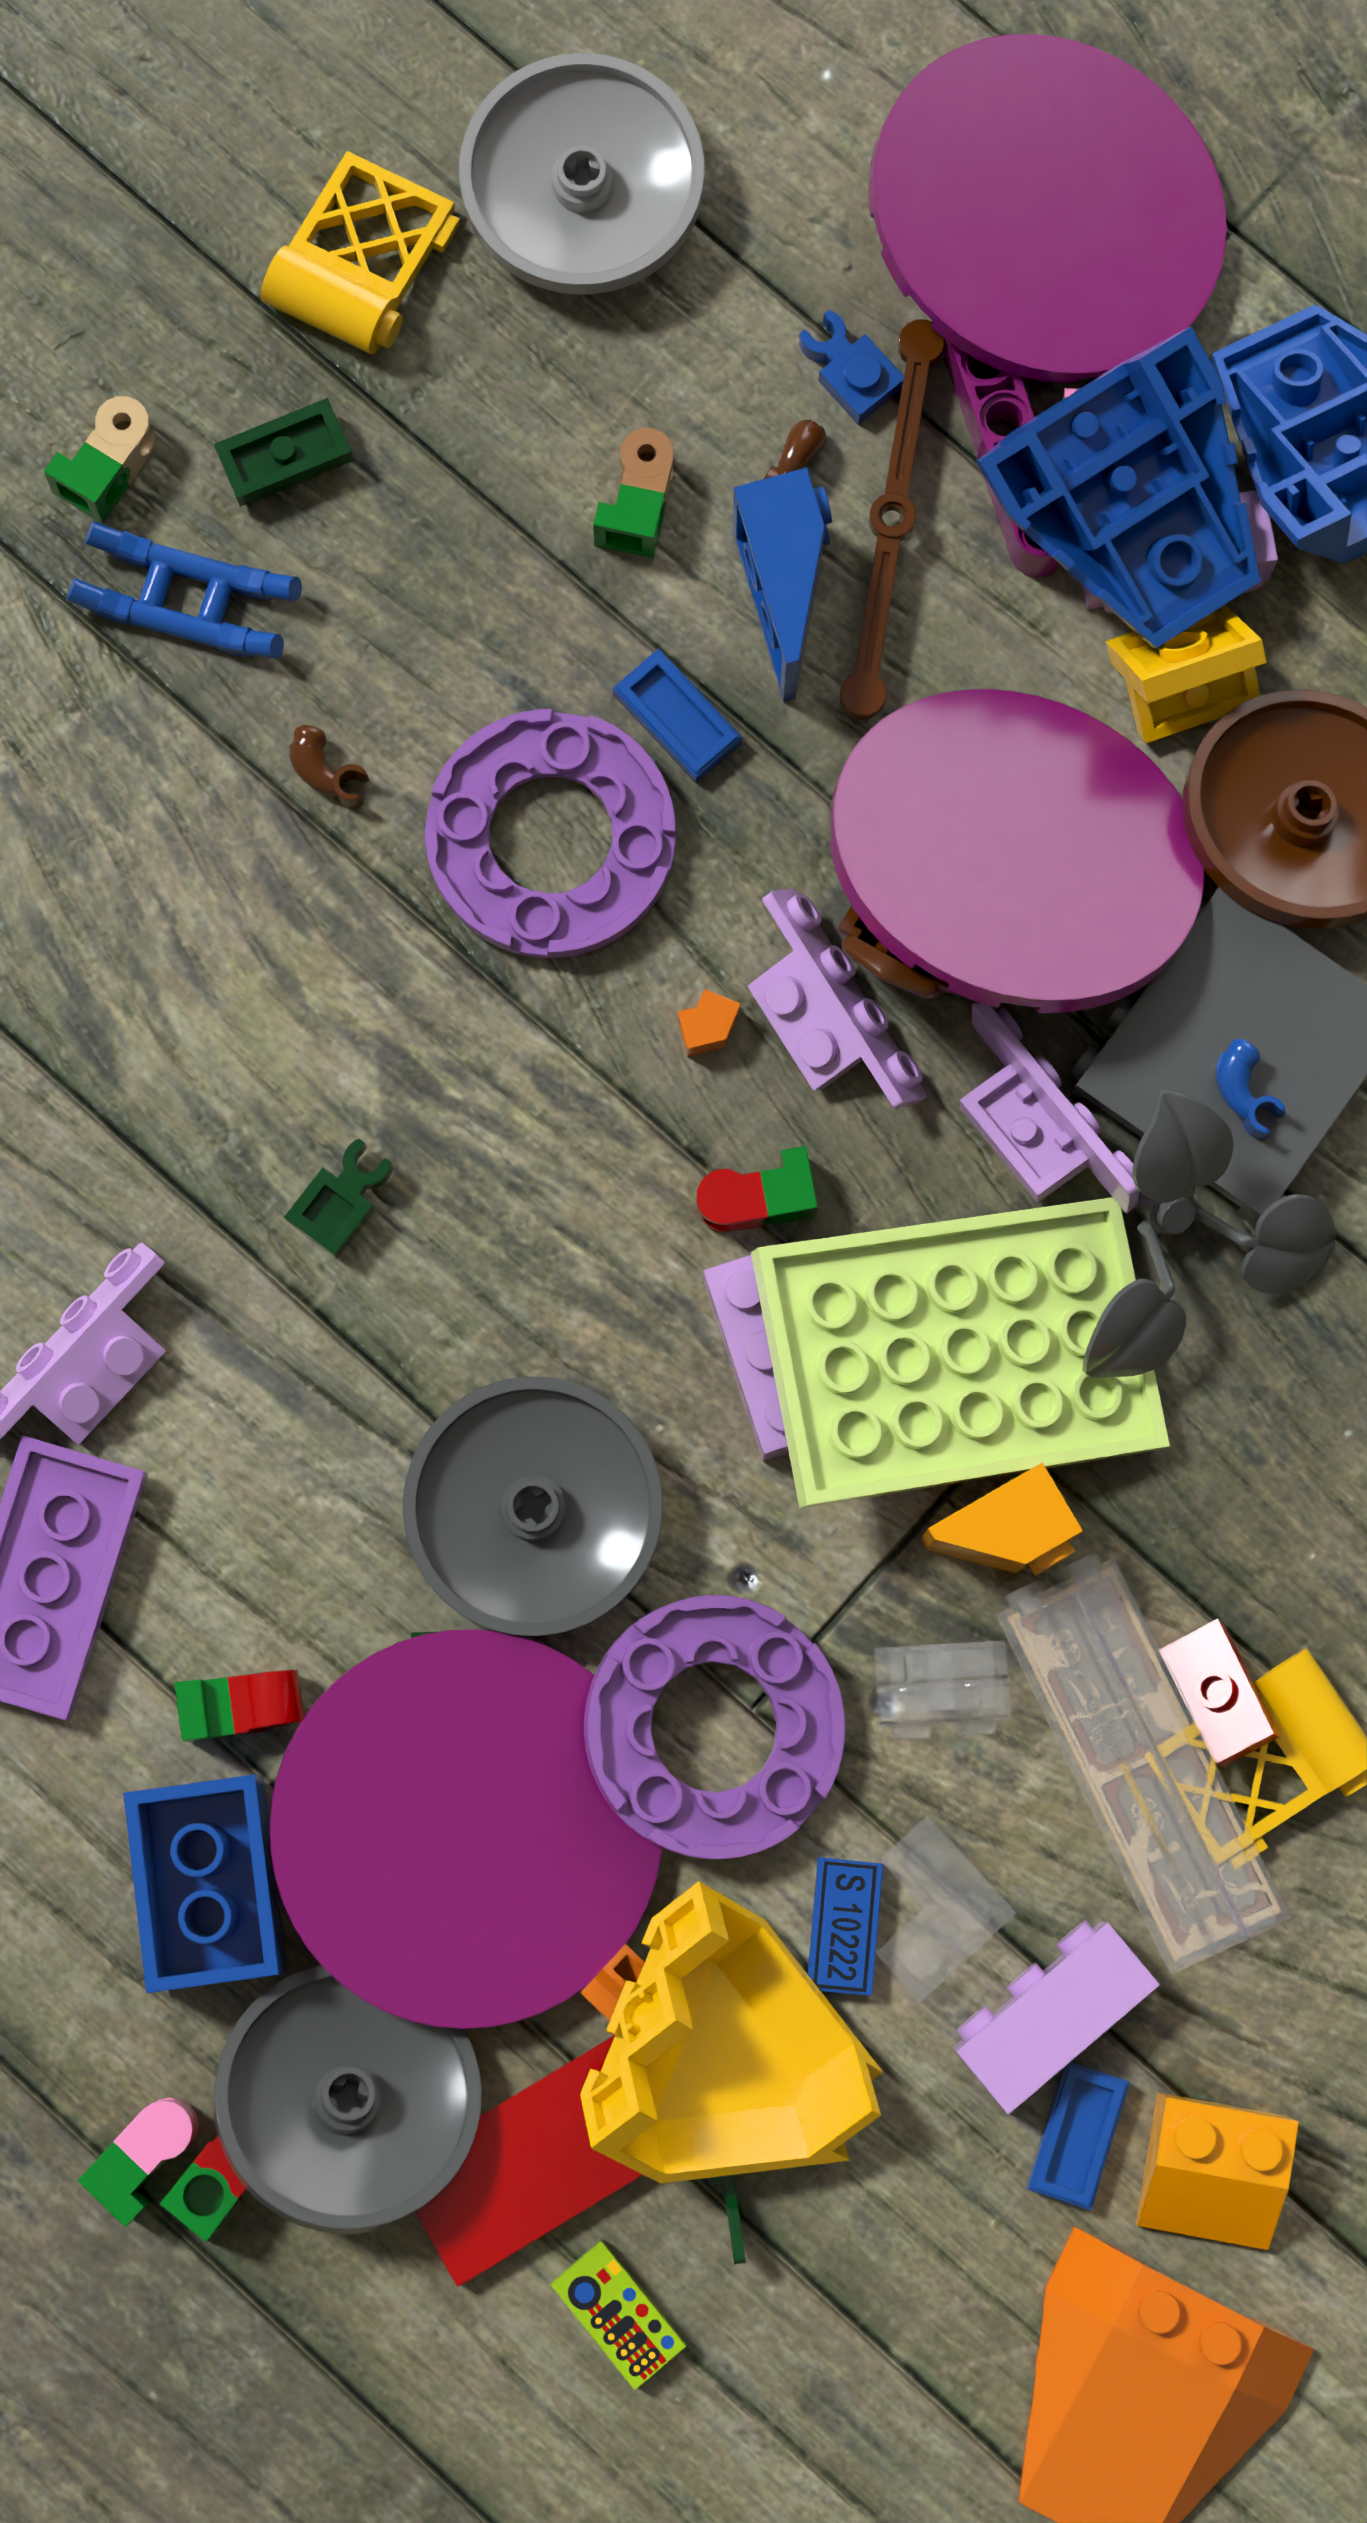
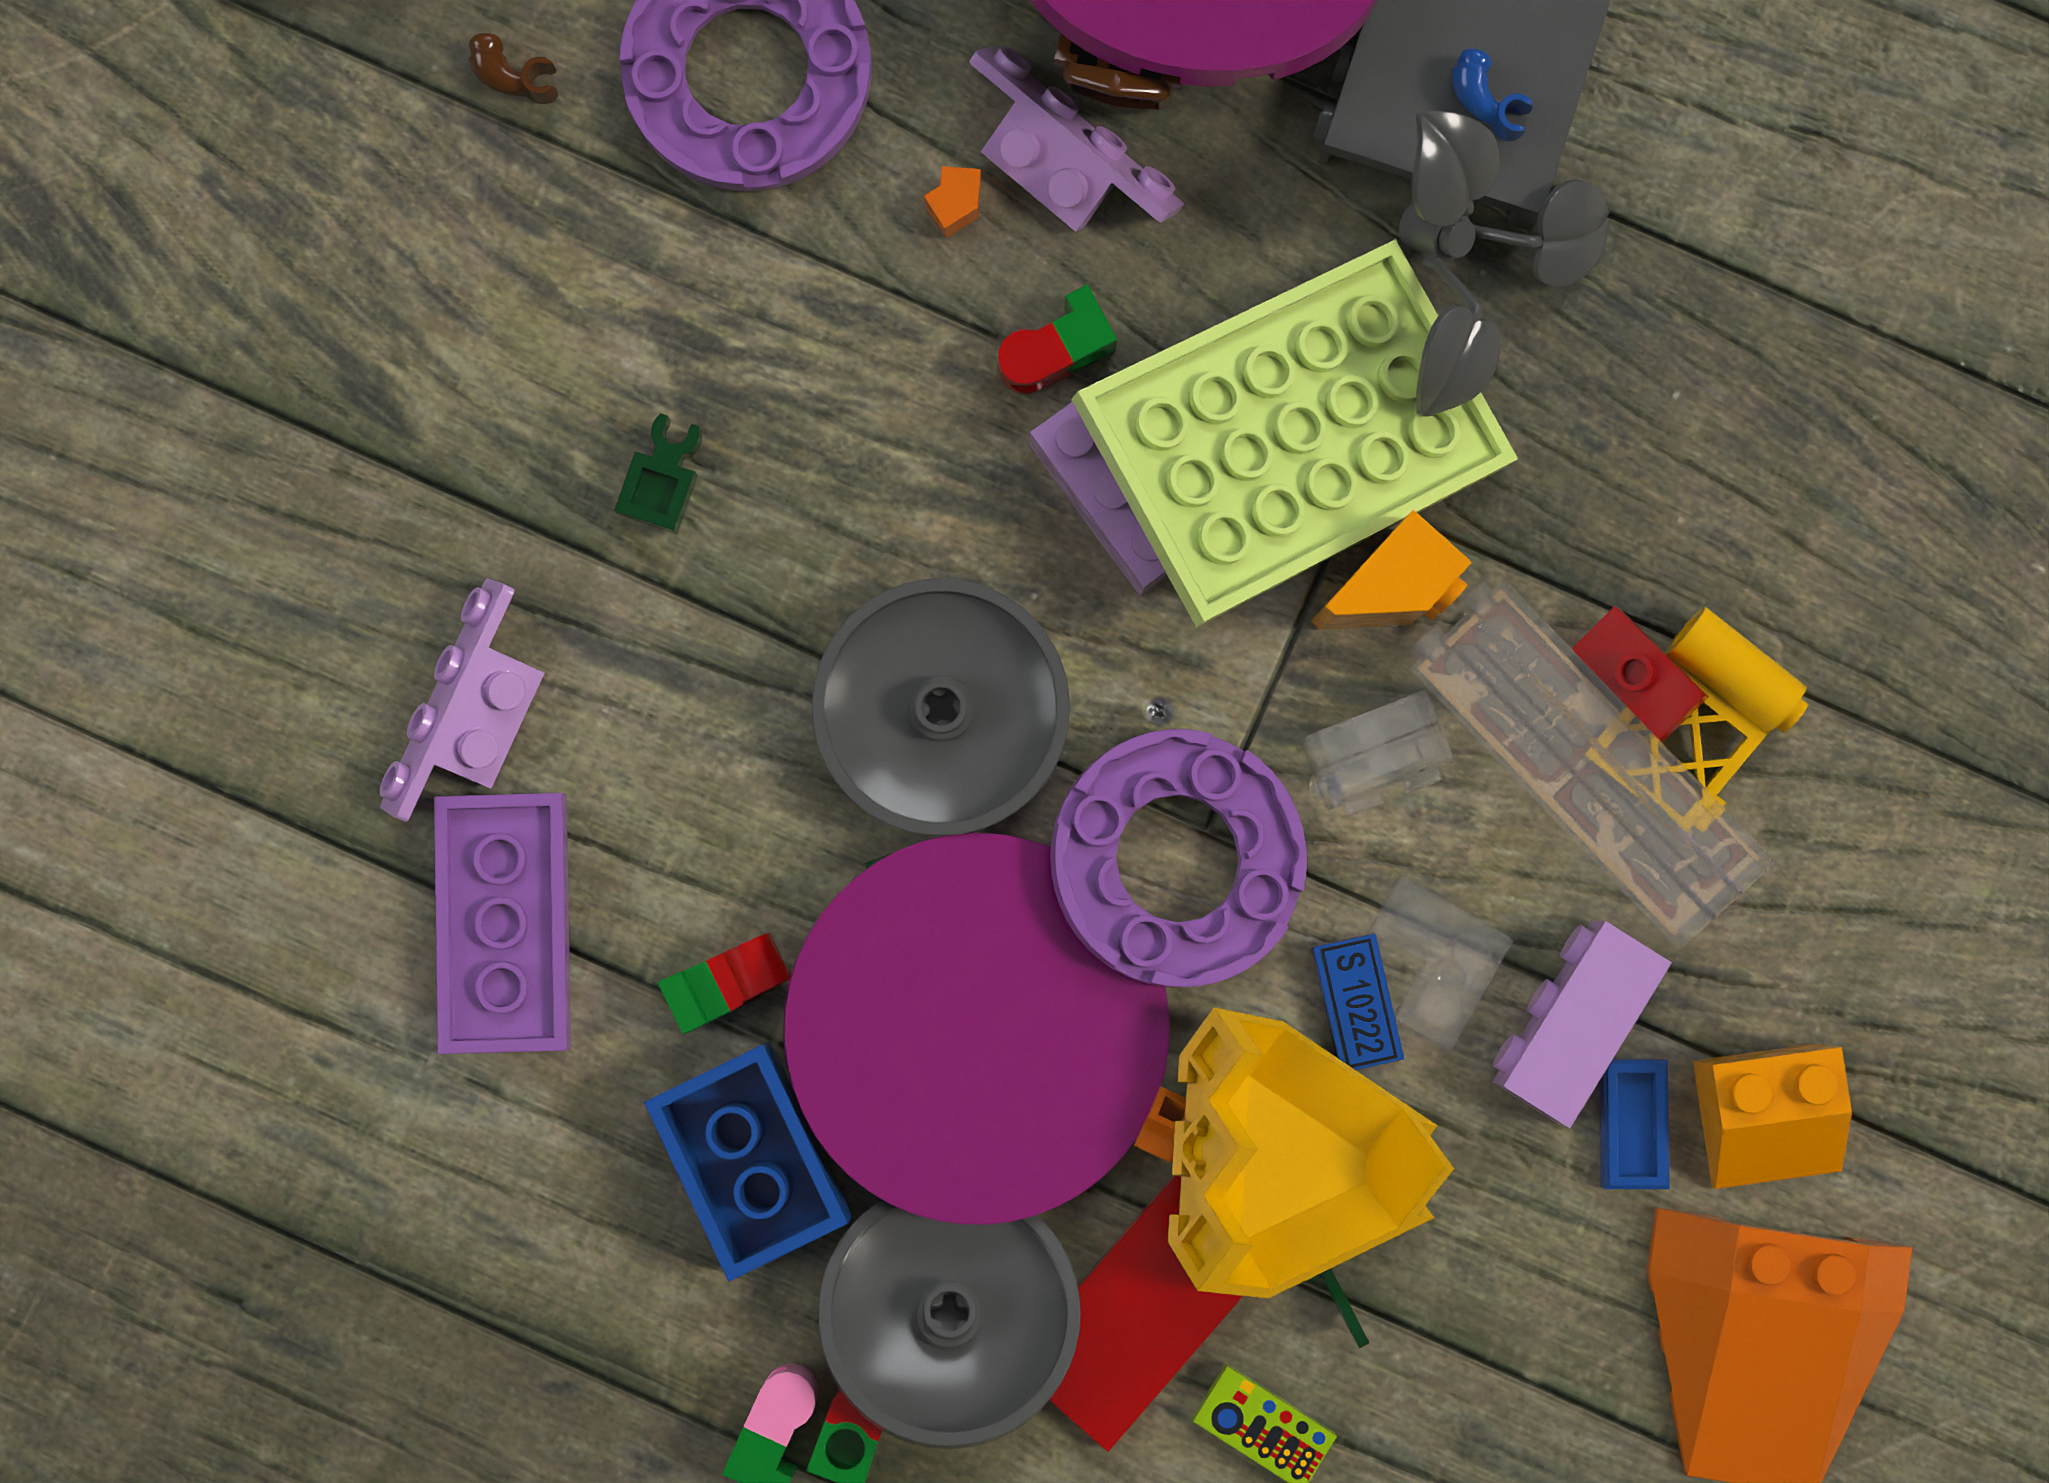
camera: 20 degrees left, 5 degrees up
lavender bracket [960,1001,1139,1213] -> none

